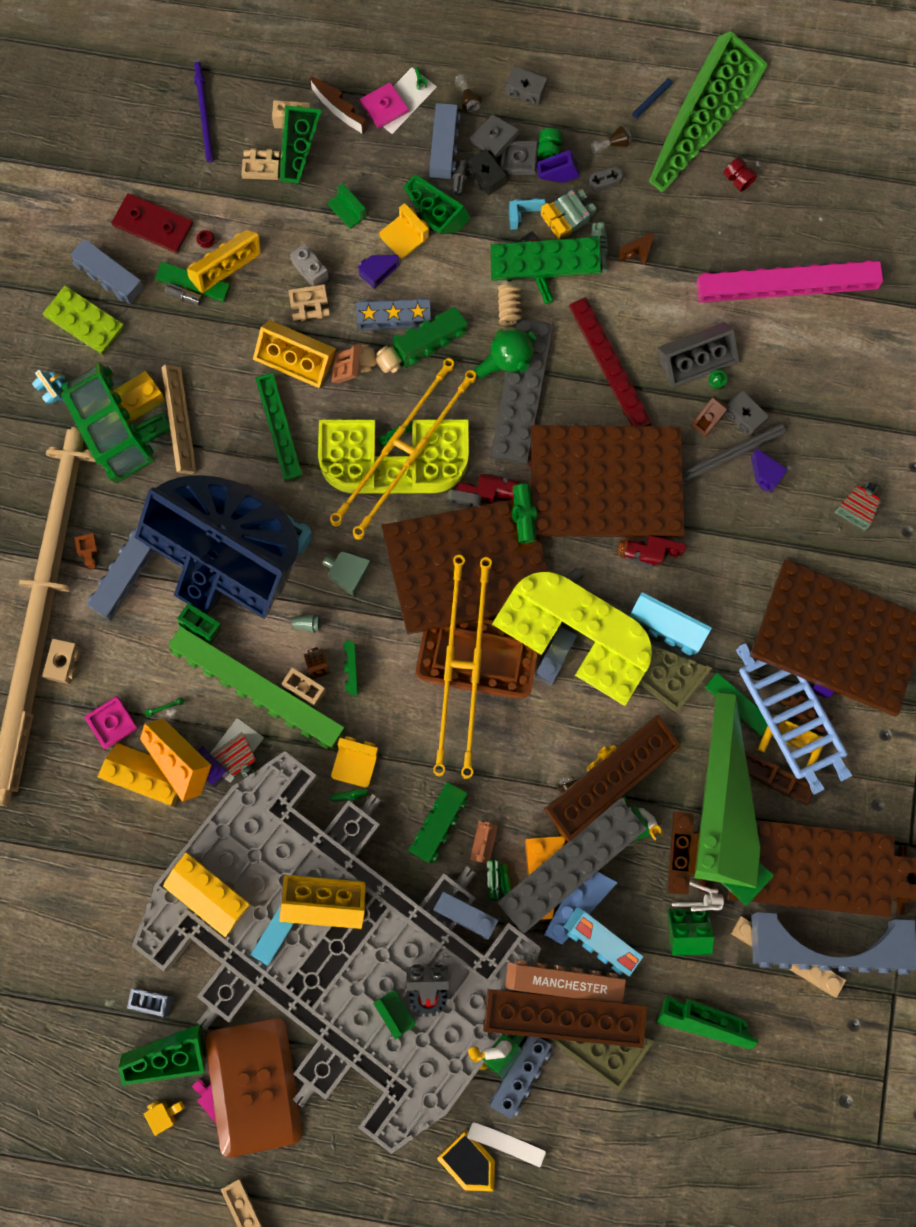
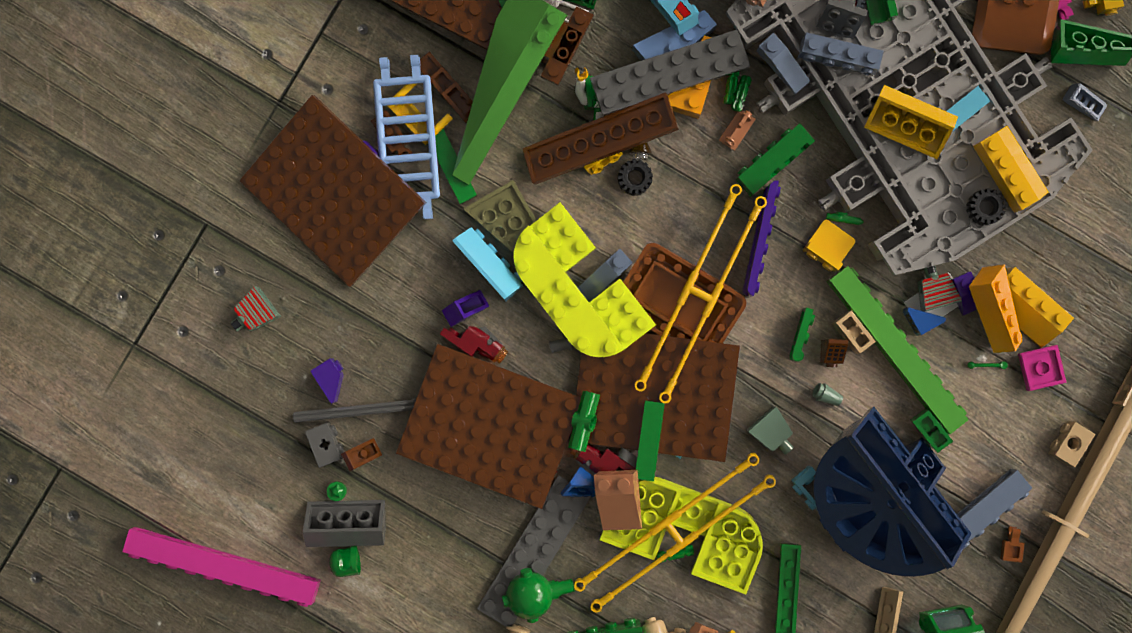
camera: 160 degrees left, 10 degrees up
dark red plate [569,297,652,426] -> none
none -> green helmet [329,545,361,577]
none -> dark purple slope [441,290,489,327]
none -> blue slope [561,467,595,497]
none -> nougat slope [594,470,642,530]
none -> black tyre [618,159,653,196]
none -> green tile [636,400,665,481]
none -> dark purple plate [742,180,781,298]
none -> sand blue brick [798,32,884,76]
none -> blue slope [903,307,946,336]
none -> black tyre [966,188,1007,225]

